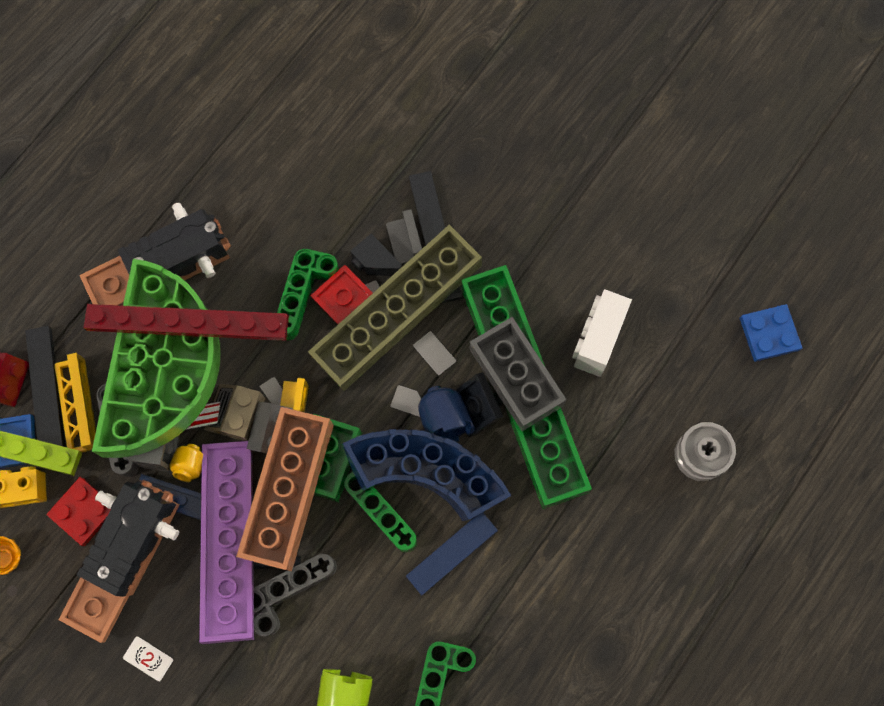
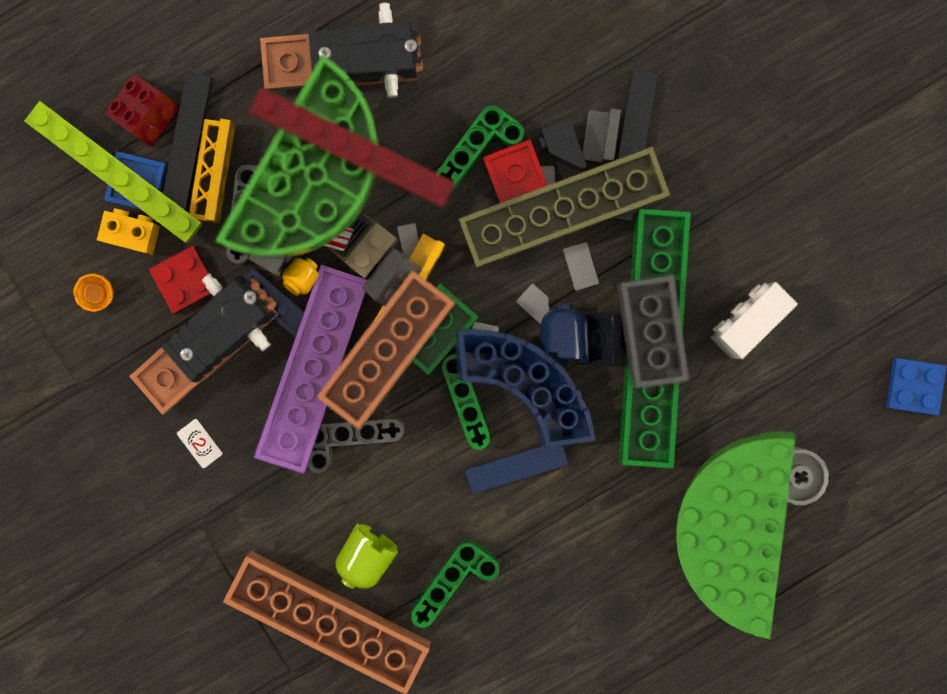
camera: 20 degrees right, 15 degrees up
none -> bright green brick [676,431,795,639]

